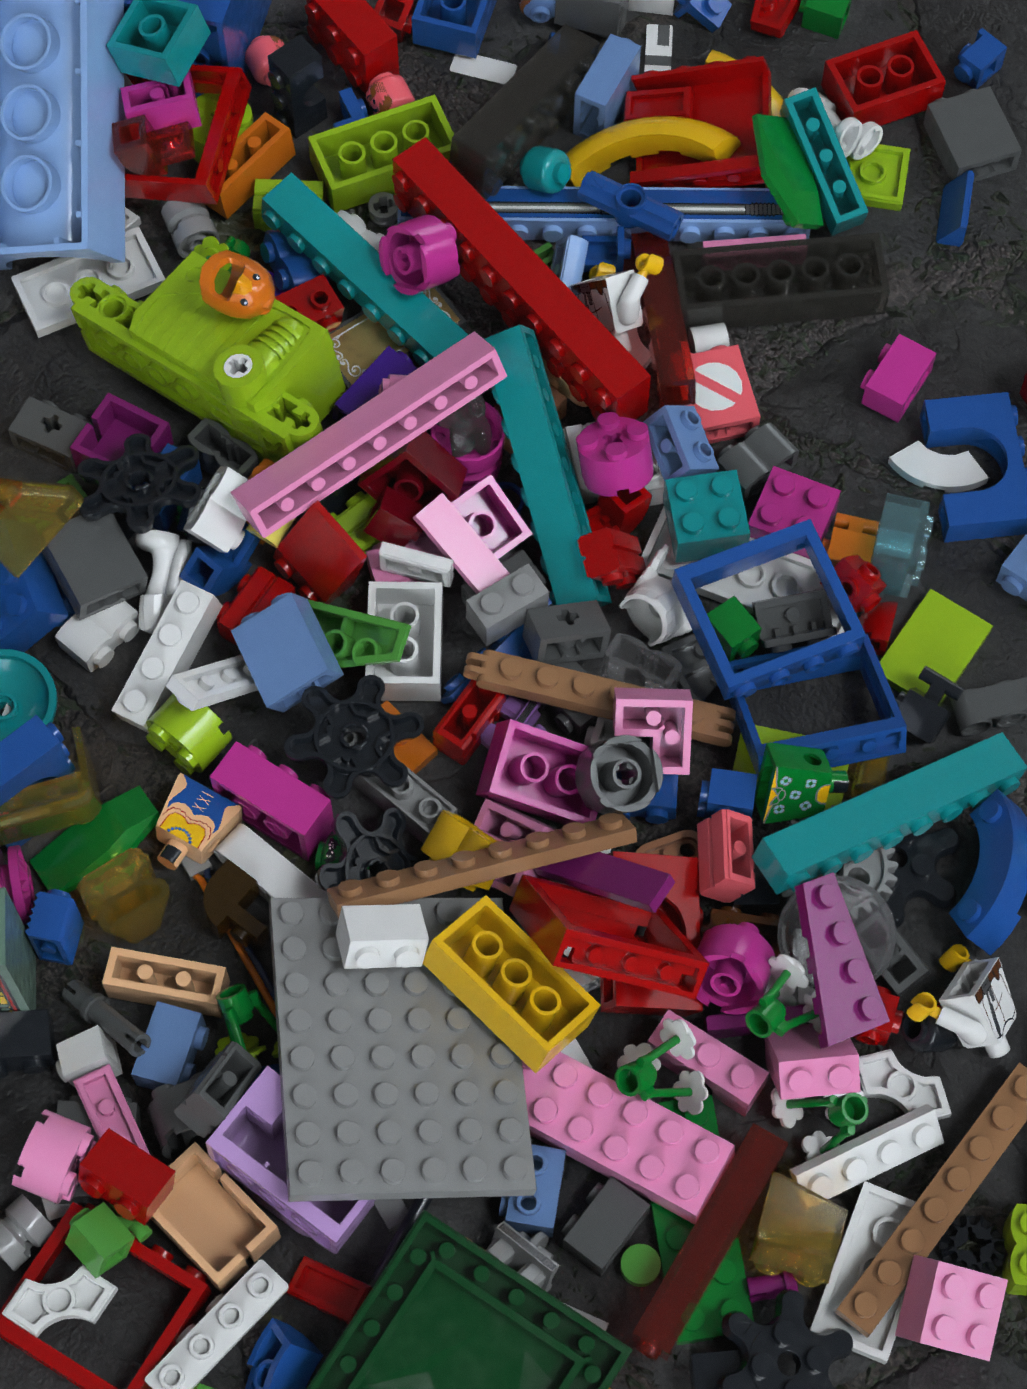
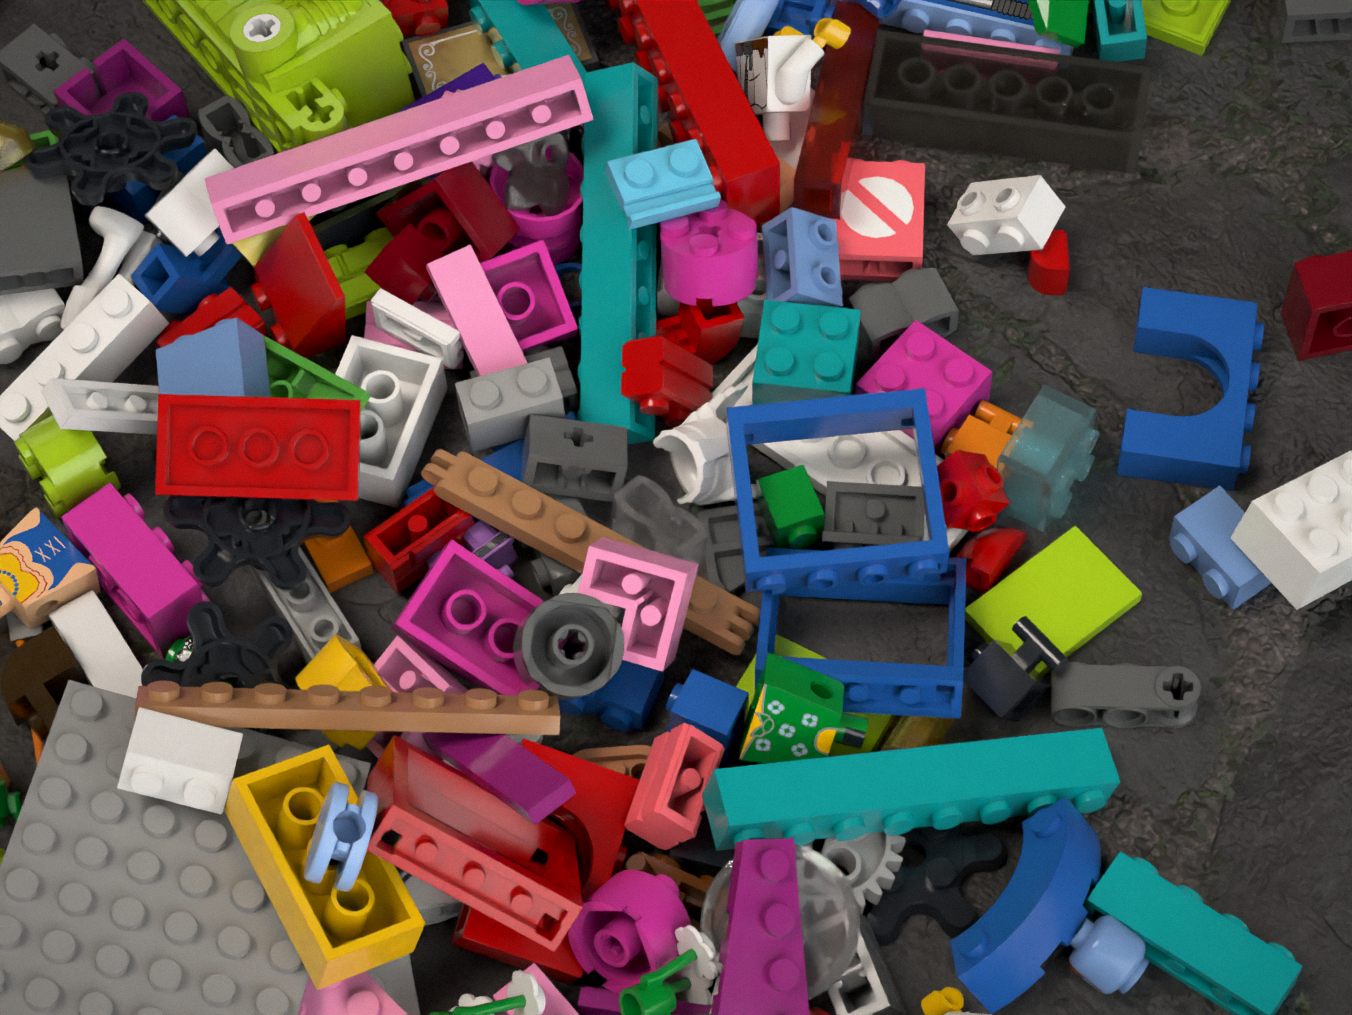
camera: 20 degrees right, 5 degrees down
white brick [688,322,730,354] -> none
dark pink brick [860,334,937,423] -> none
white tile [888,441,989,493] -> none
blue slope [936,170,974,247] -> none
none -> red plate [155,394,362,501]
none -> light blue head [304,782,378,892]
none -> medium azure plate [605,139,721,230]
none -> white brick [947,175,1065,256]
none -> red brick [1027,230,1070,295]

